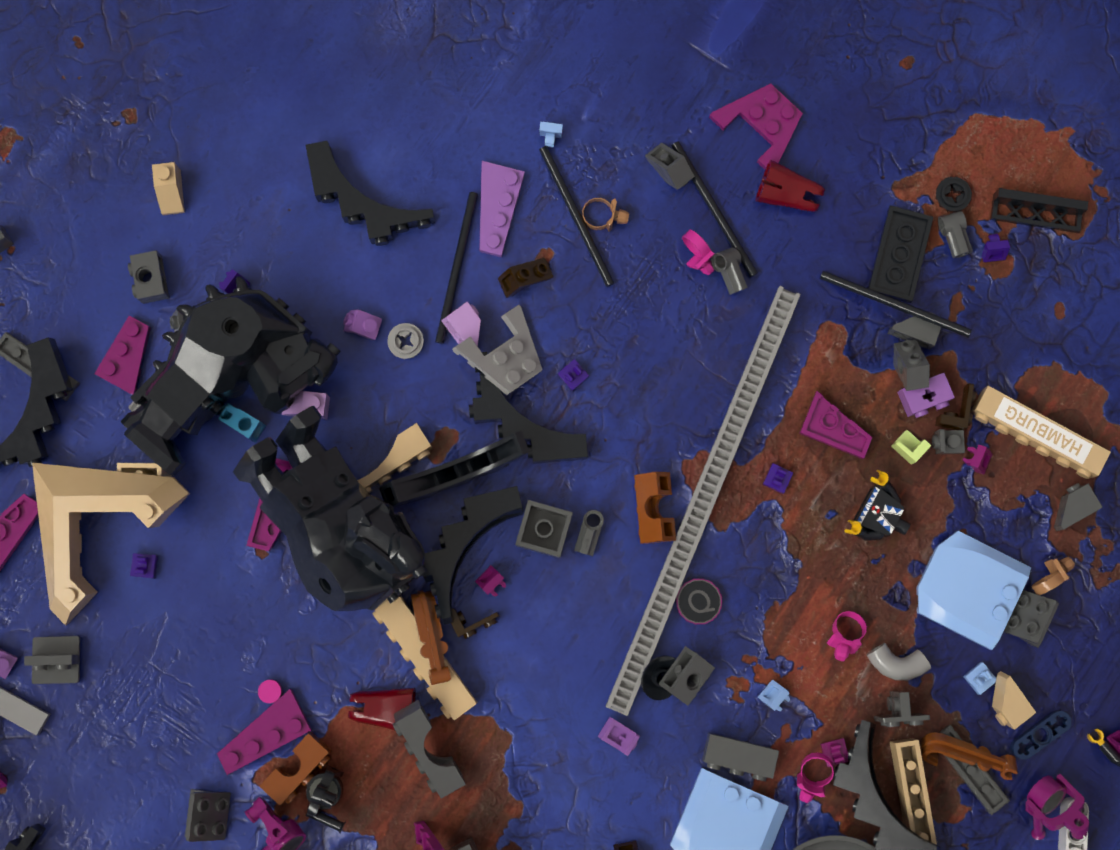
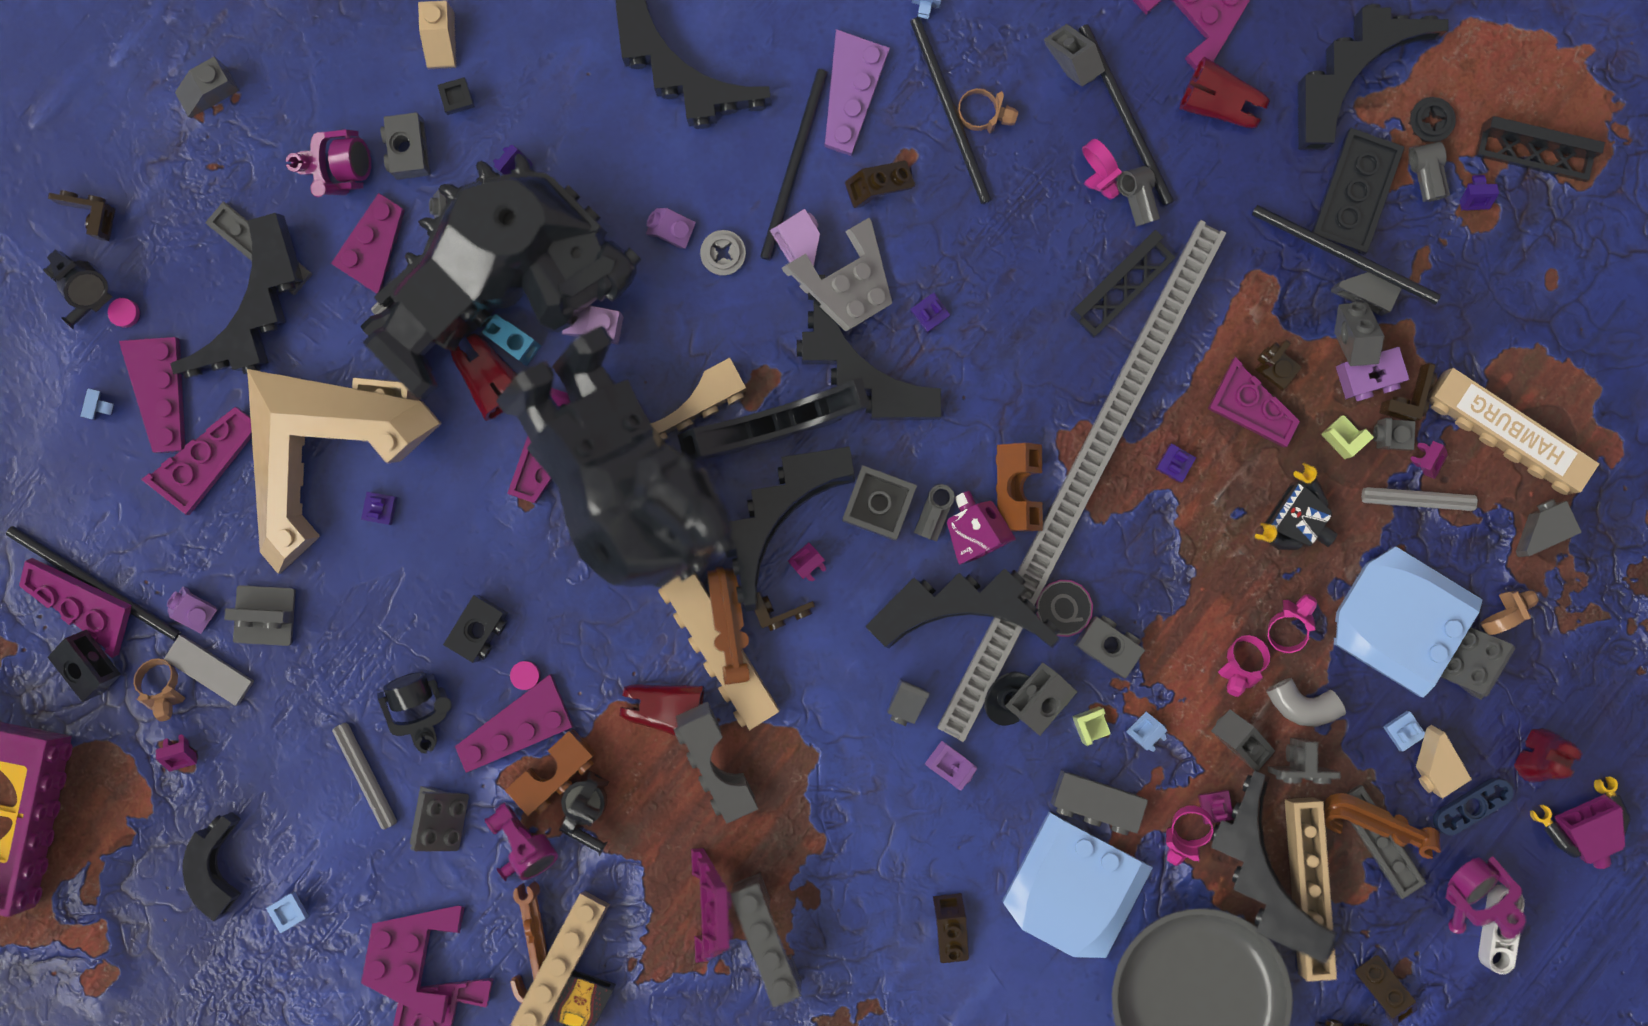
camera: 10 degrees right, 5 degrees up
none -> magenta piece [286,130,371,197]
none -> light grey axle [332,723,397,830]
none -> black piece [377,672,452,754]
none -> black tile [437,77,475,115]
none -> black brick [443,595,508,663]
none -> dark red piece [450,333,518,421]
none -> black arch [865,568,1061,649]
none -> dark grey slope [887,679,929,726]
none -> magenta torso [947,491,1016,565]
none -> black fence [1070,229,1176,338]
none -> yellowish green panel [1072,706,1111,746]
none -> dark grey brick [1074,615,1145,678]
none -> dark grey slope [1211,709,1275,772]
none -> dark brown bracket [1255,339,1302,390]
none -> dark pink piece [1268,594,1317,653]
none -> black arch [1298,4,1448,150]
none -> light grey axle [1361,487,1478,511]
none -> dark red piece [1514,728,1582,782]

